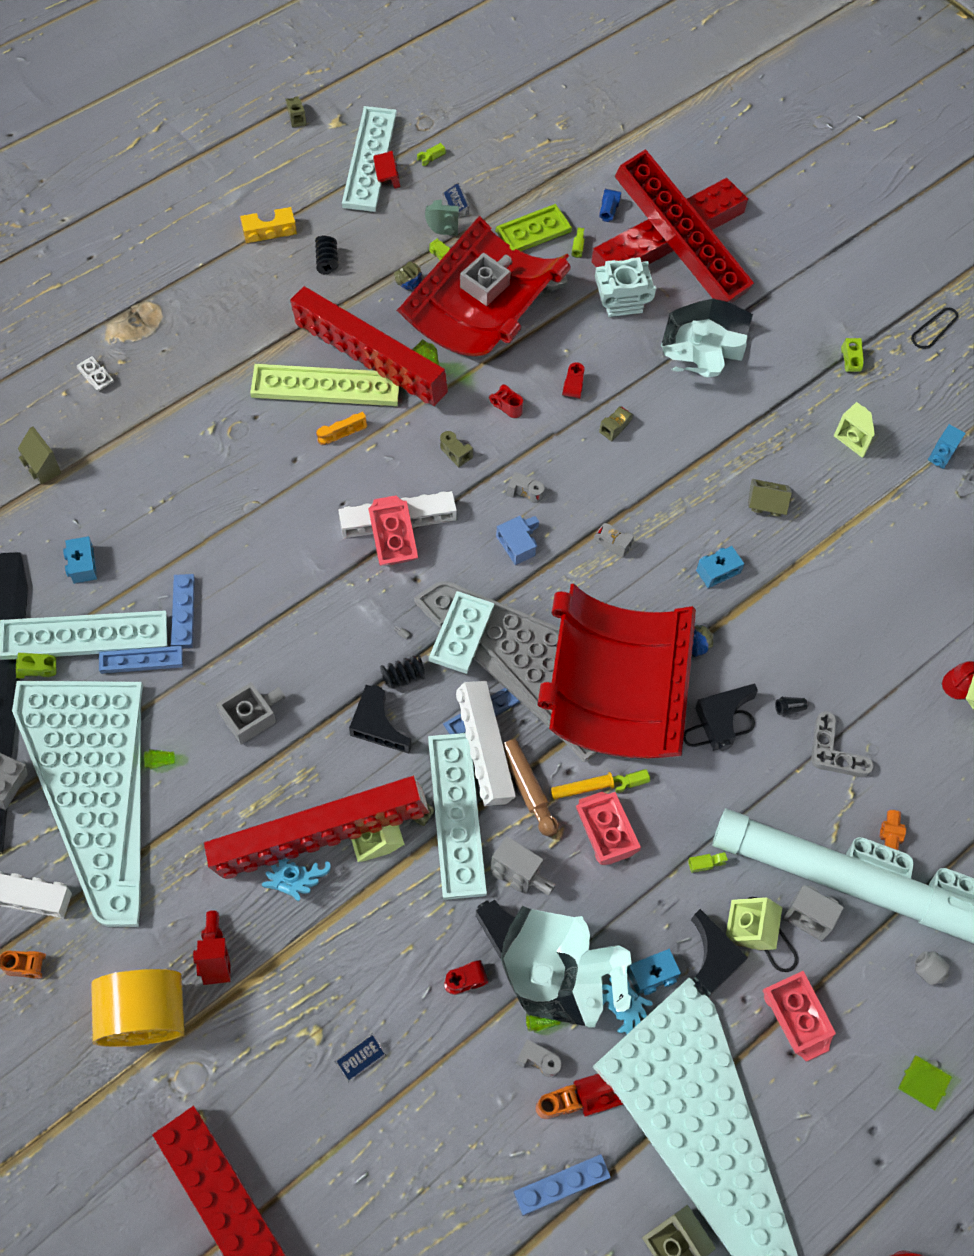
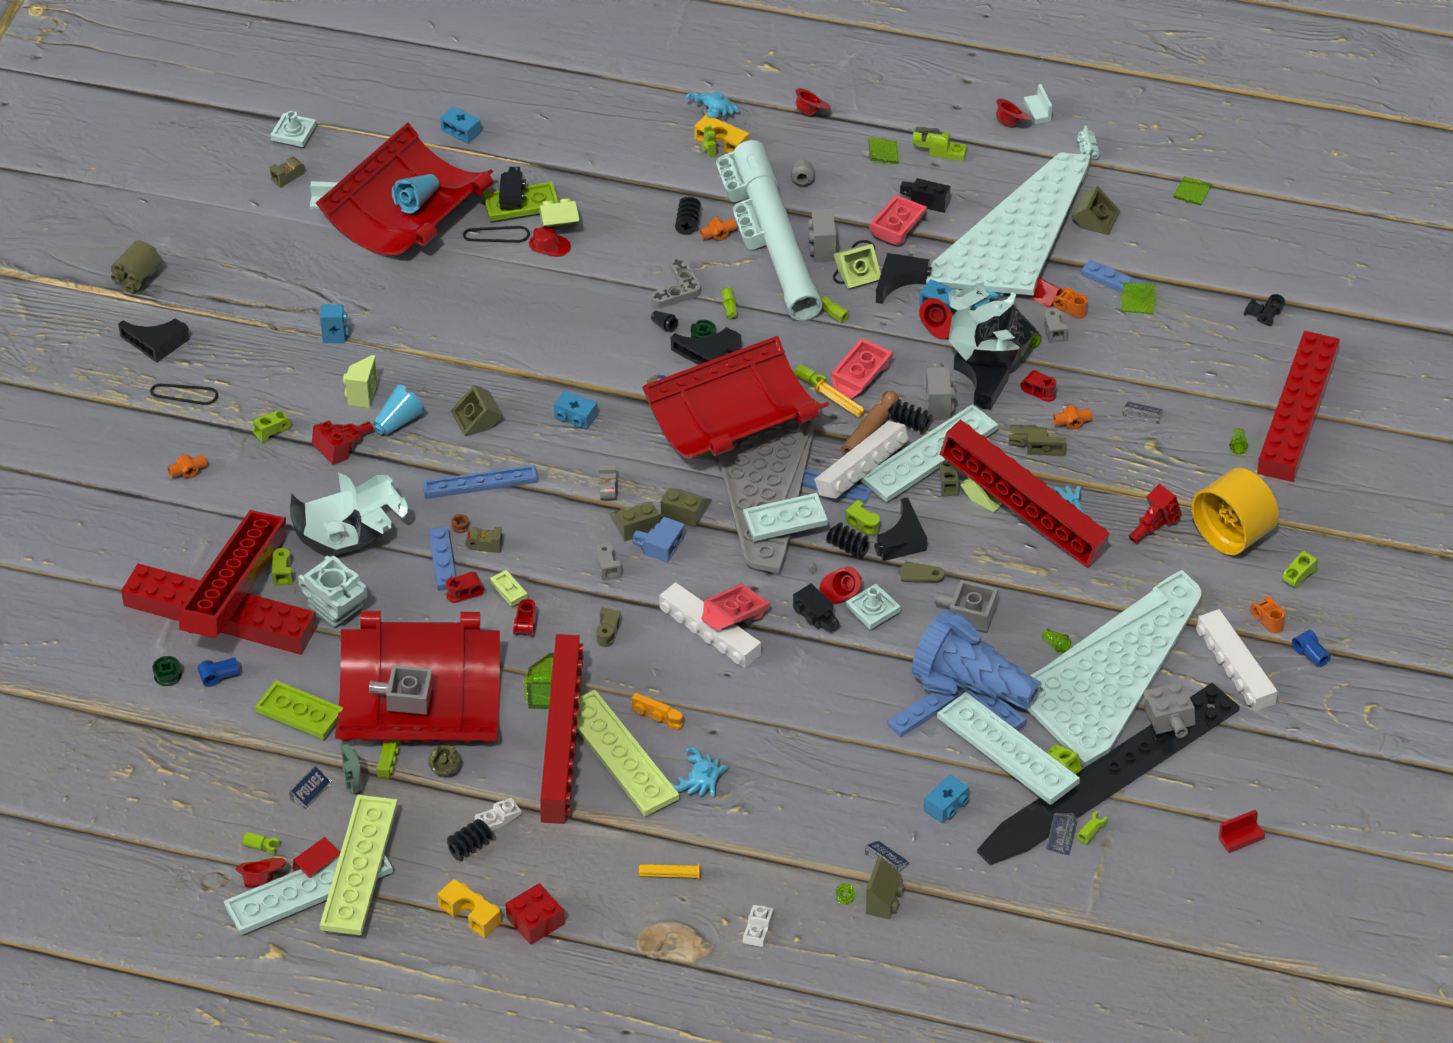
camera: 120 degrees left, 15 degrees down
olive leg [285,96,307,128] -> none
lime bar [571,227,585,258] -> none
none -> orange axle [167,454,207,479]
none -> red piece [236,858,286,888]
none -> lime leg [272,548,293,585]
none -> red brick [312,420,373,465]
none -> yellowish green plate [320,795,398,935]
none -> medium azure cone [374,384,425,435]
none -> medium blue tile [422,465,538,499]
none -> medium blue plate [429,527,455,591]
none -> dark orange bush [451,514,469,533]
none -> white slope [474,798,522,831]
none -> yellowish green plate [490,570,528,607]
none -> red brick [505,883,565,945]
none -> olive slope [610,502,660,542]
none -> yellow axle [638,863,701,880]
none -> olive slope [661,488,711,527]
none -> medium azure animal [670,747,729,797]
none -> black piece [675,197,701,235]
none -> dark green wheel [690,319,716,338]
none -> lime axle [722,287,737,319]
none -> black hinge [793,583,840,633]
none -> red piece [819,566,862,604]
none -> clear neon green bush [836,883,854,904]
none -> lime leg [845,500,880,536]
none -> light aqua plate [846,584,901,630]
none -> slope [865,840,910,873]
none -> black piece [890,399,933,434]
none -> olive piece [899,561,945,582]
none -> black hinge [900,178,951,213]
none -> medium blue cone [911,609,1042,709]
none -> lime plate [912,126,967,161]
none -> red piece [919,298,953,339]
none -> olive plate [1009,425,1066,456]
none -> orange axle [1053,405,1092,430]
none -> clear neon green piece [1121,282,1156,314]
none -> clear neon green cone [1229,428,1248,455]
none -> lime leg [1282,551,1317,588]

